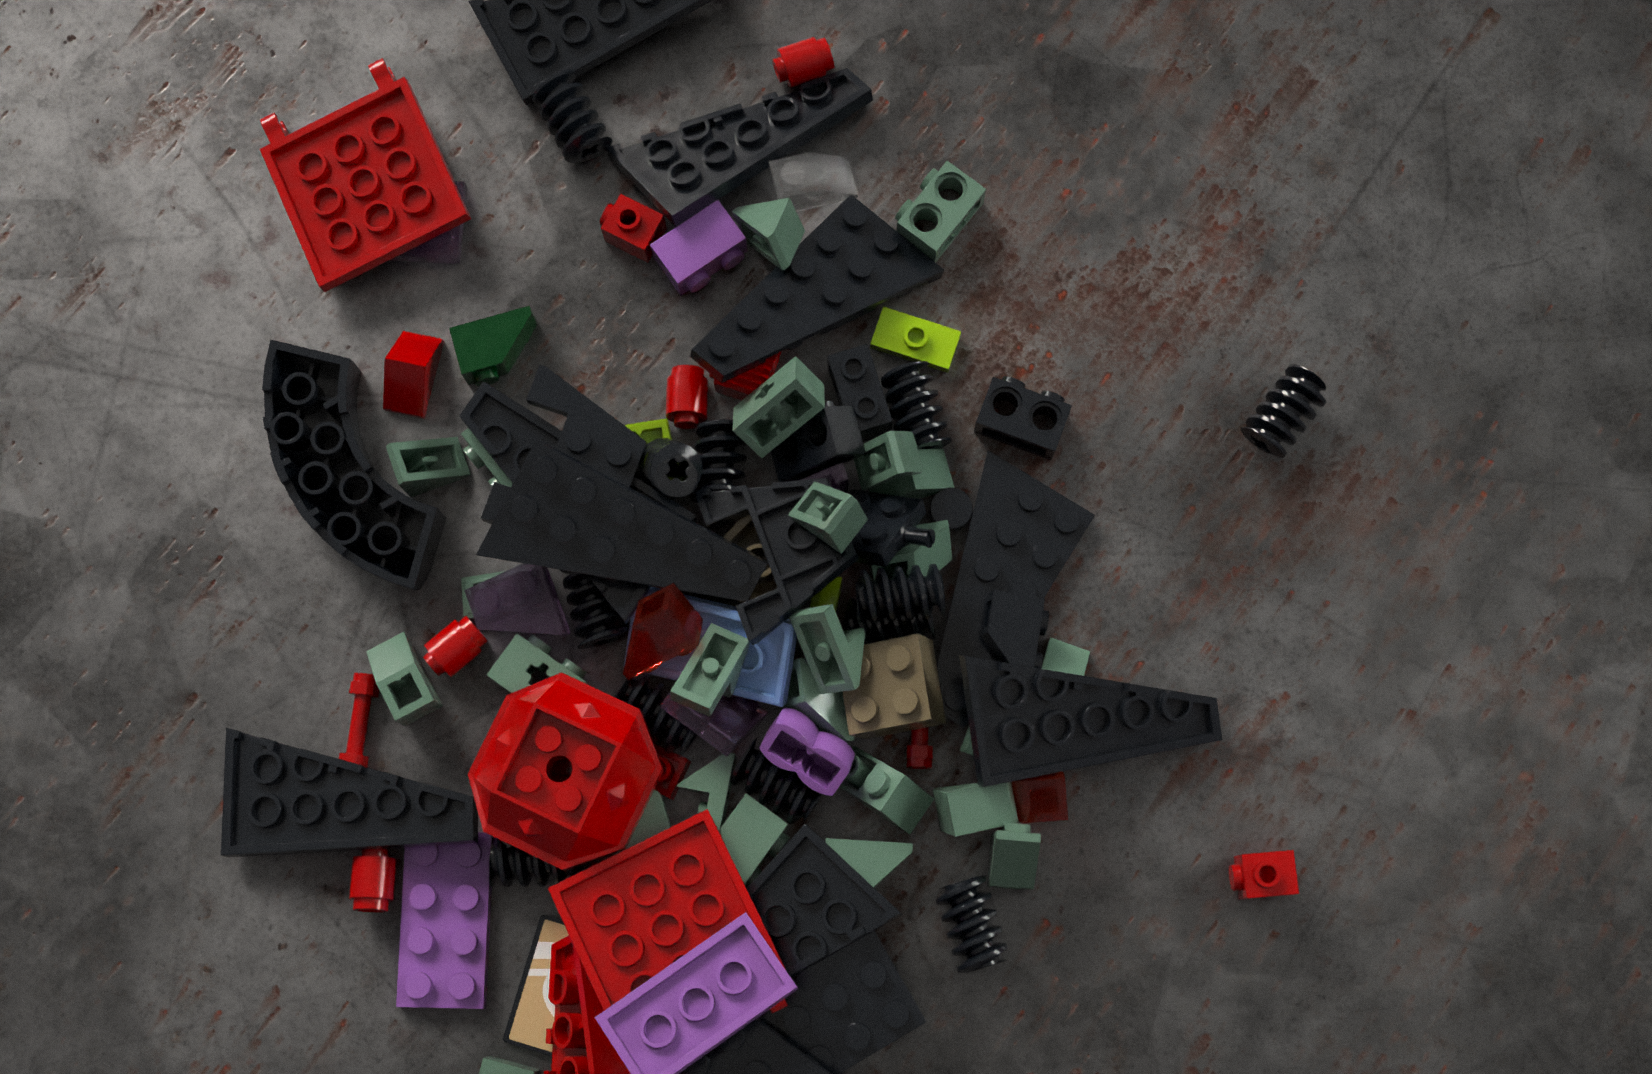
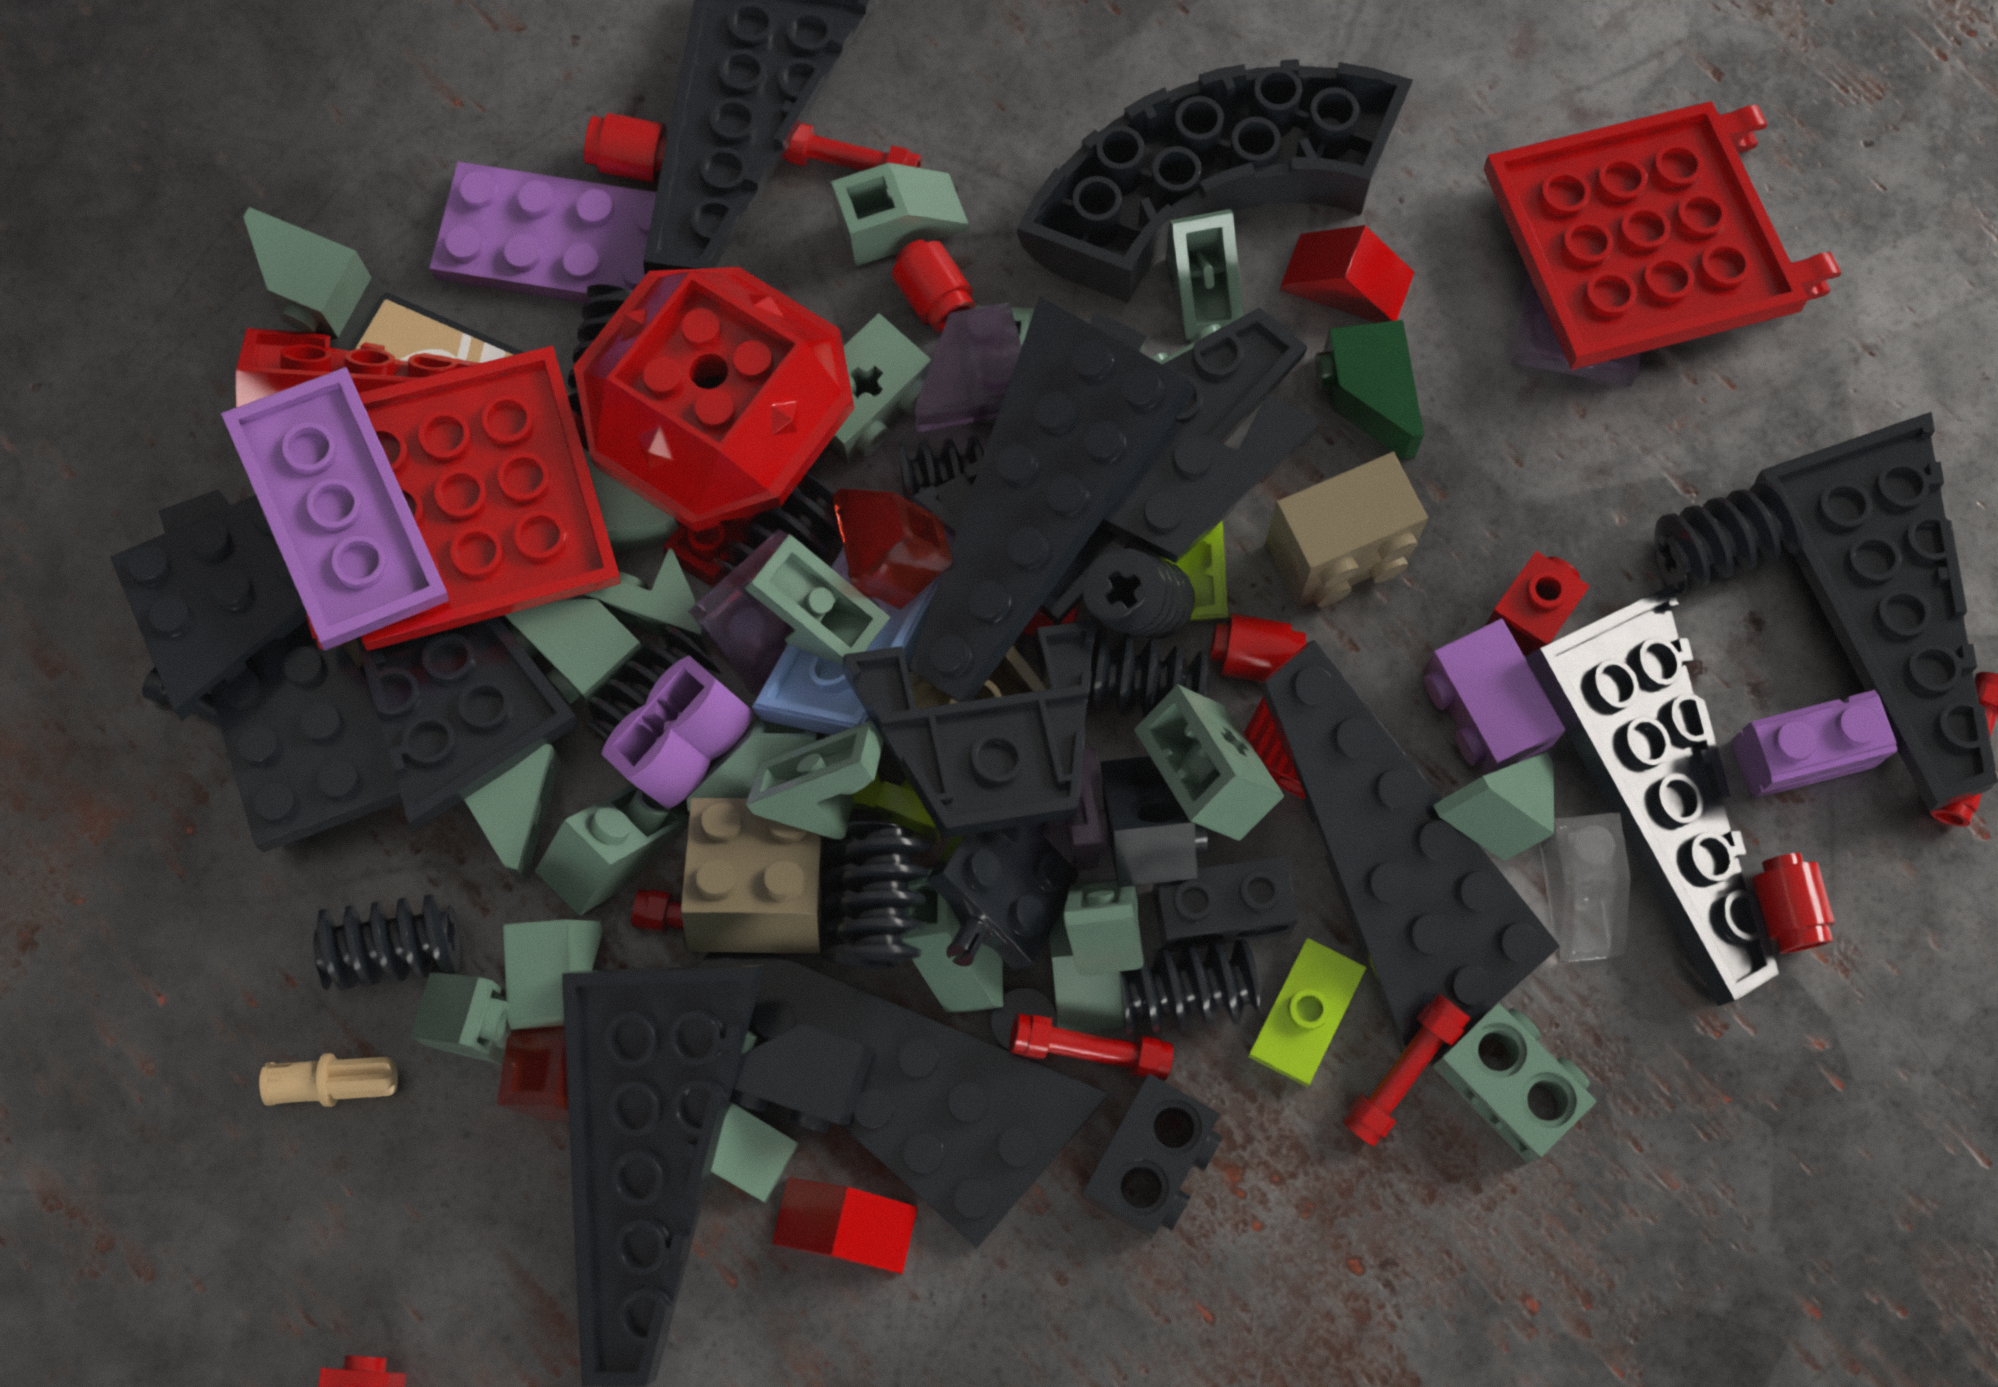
camera: 100 degrees right, 5 degrees down
sand green slope [788,481,868,554] -> none
none -> tan axle [259,1053,398,1107]
none -> red slope [772,1177,918,1274]
none -> red bar [1009,1013,1173,1082]
none -> dark tan brick [1265,451,1429,609]
none -> red bar [1342,993,1471,1147]
none -> medium lavender brick [1732,690,1897,799]

